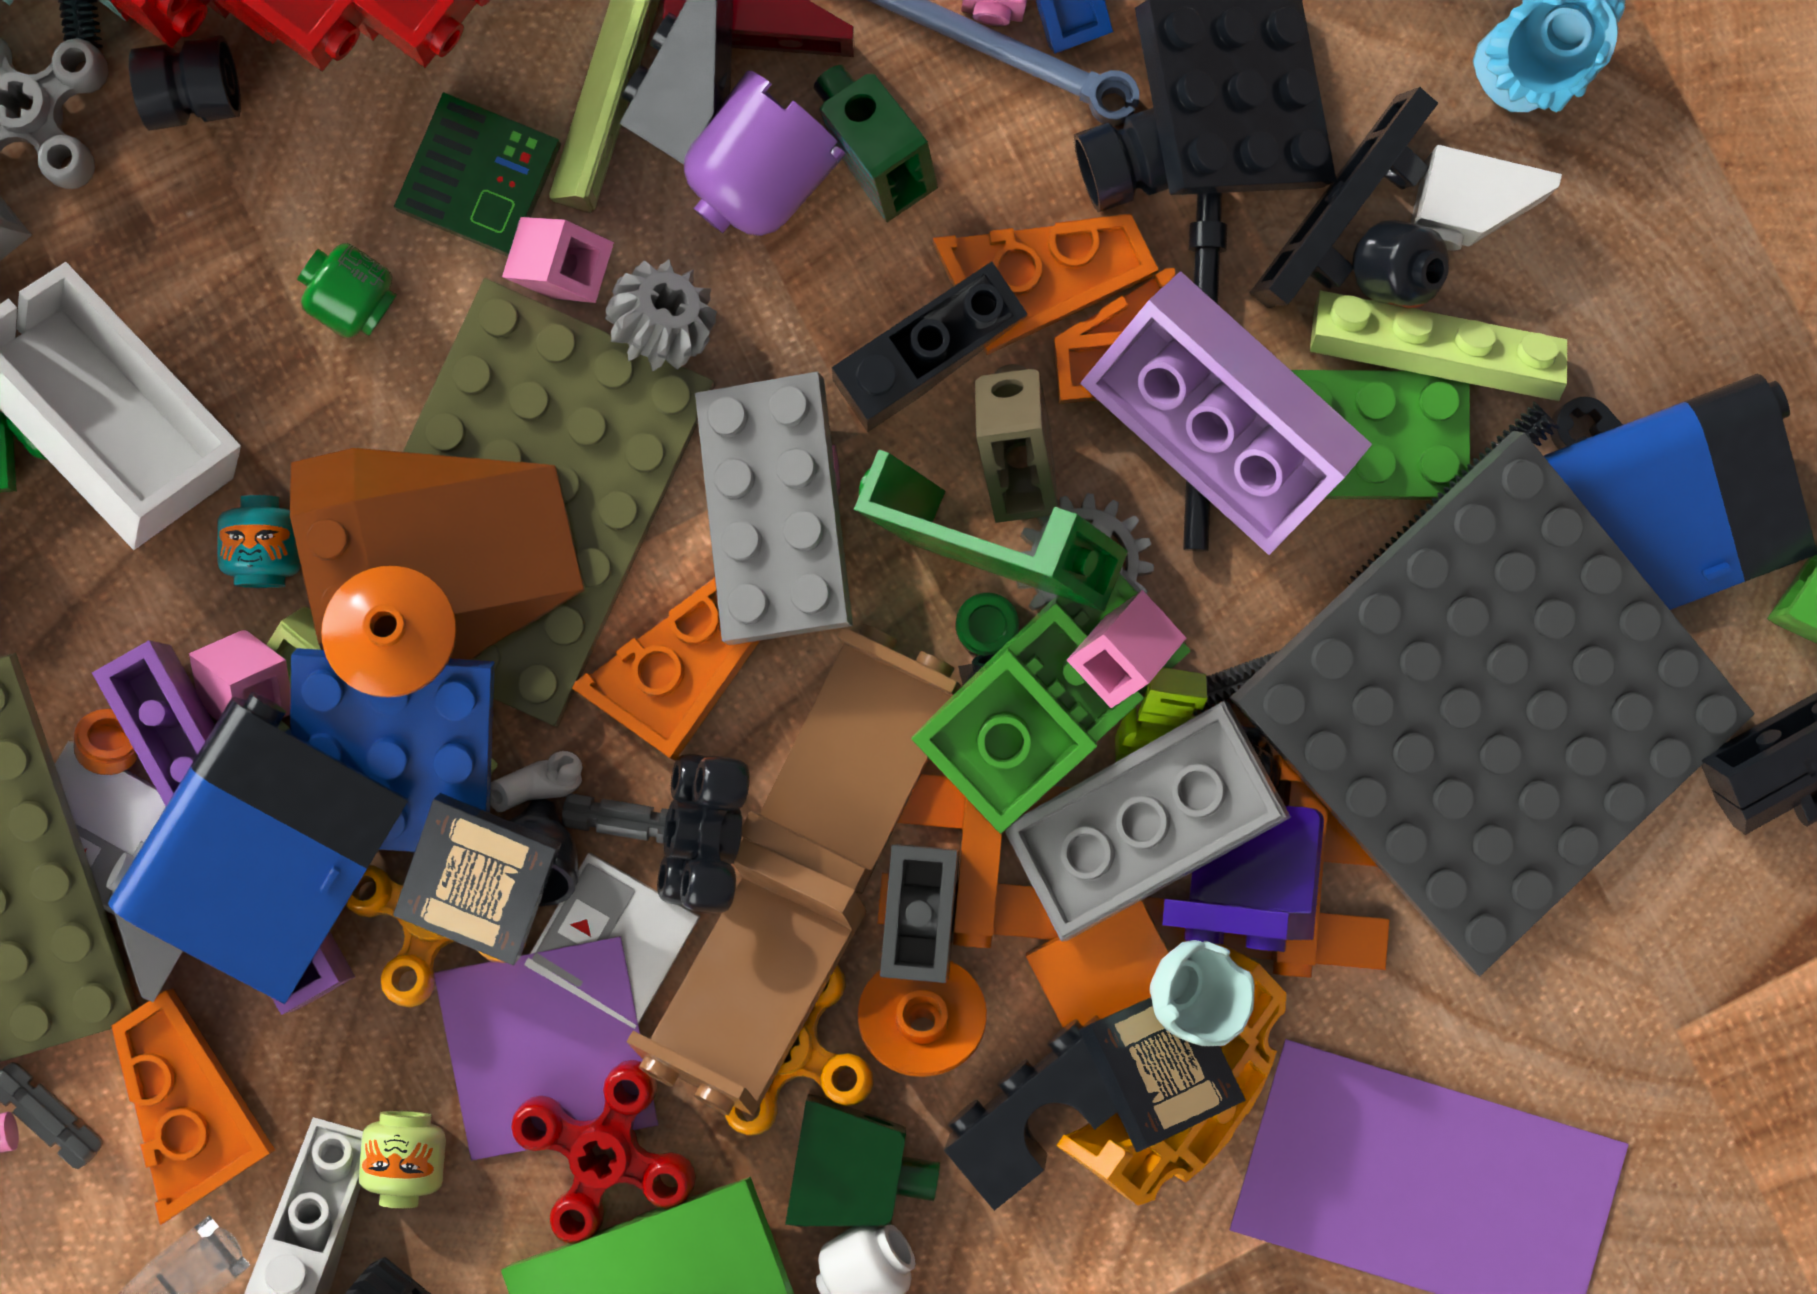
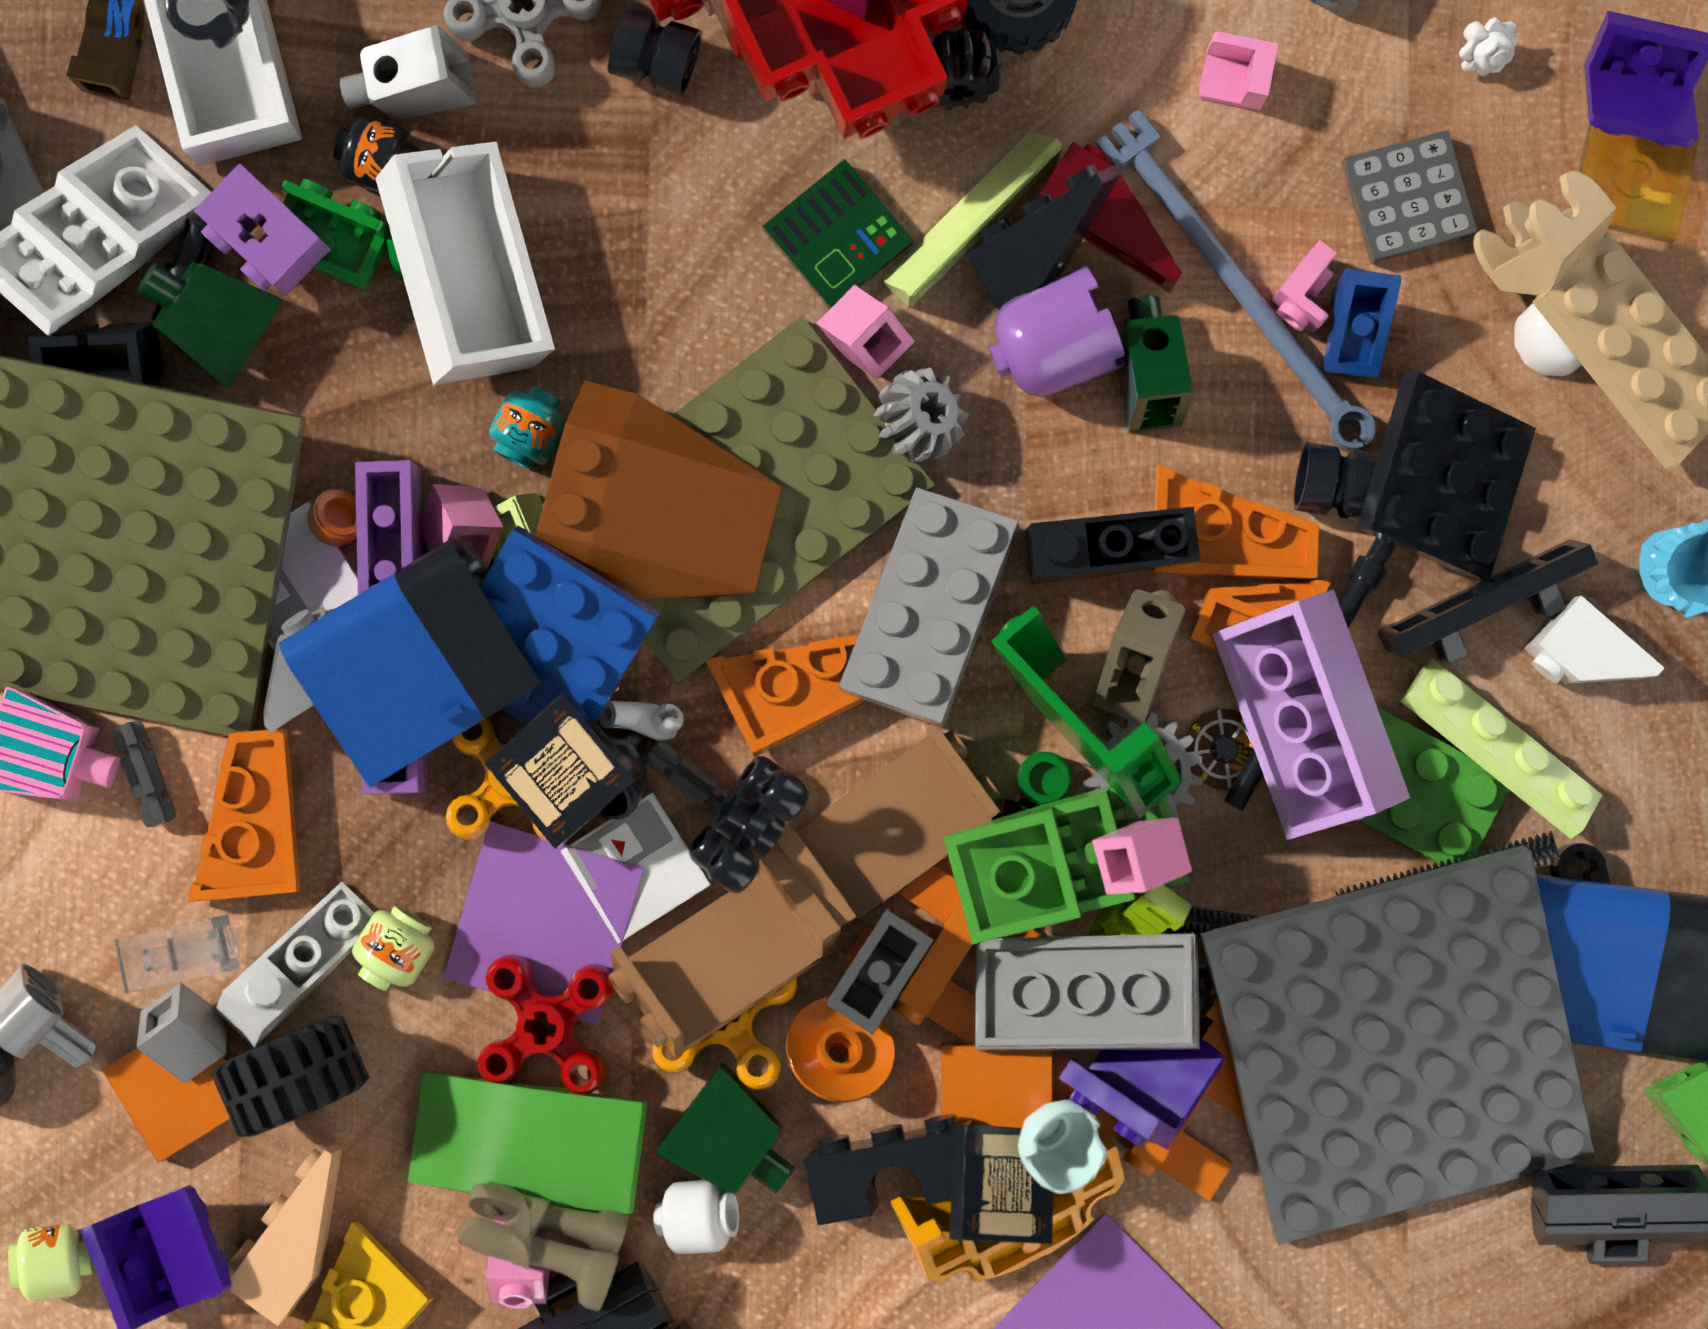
camera: 25 degrees right, 0 degrees up
green head [297,243,397,338] -> none
orange dish [321,566,457,698] -> none
black head [1352,220,1449,308] -> none
none -> piece [1185,709,1254,789]

